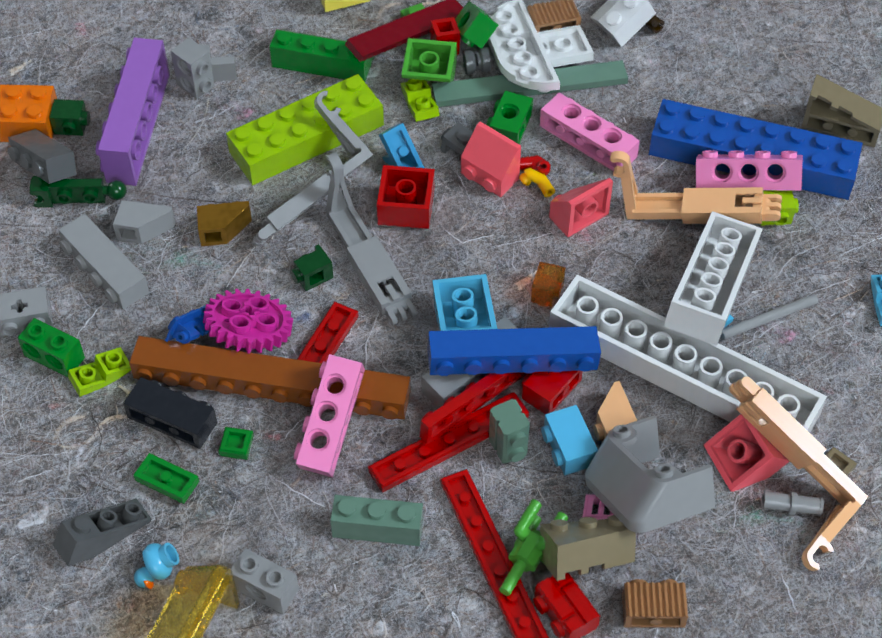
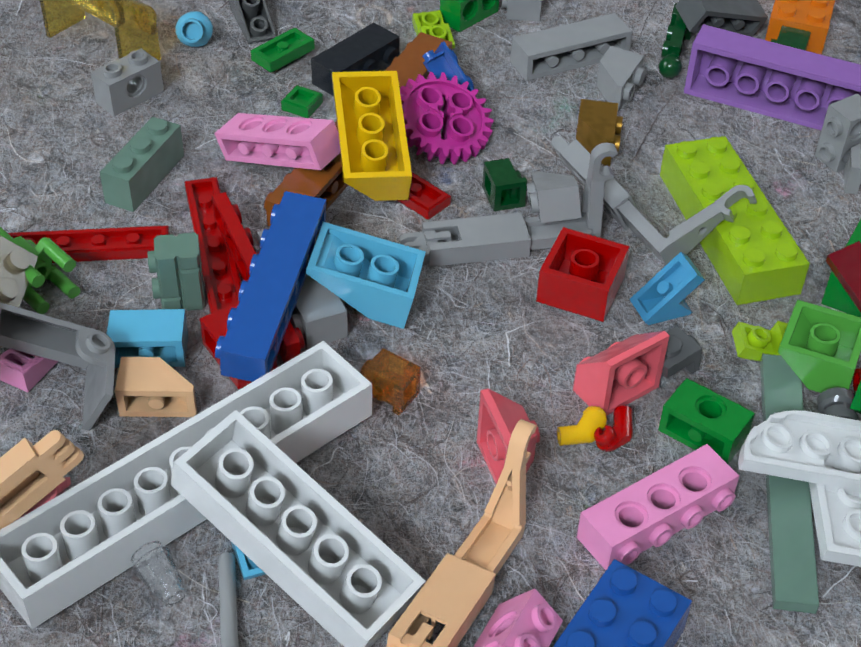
camera: 105 degrees right, 10 degrees down
none -> yellow slope [332,71,412,201]
none -> light grey slope [527,171,582,224]

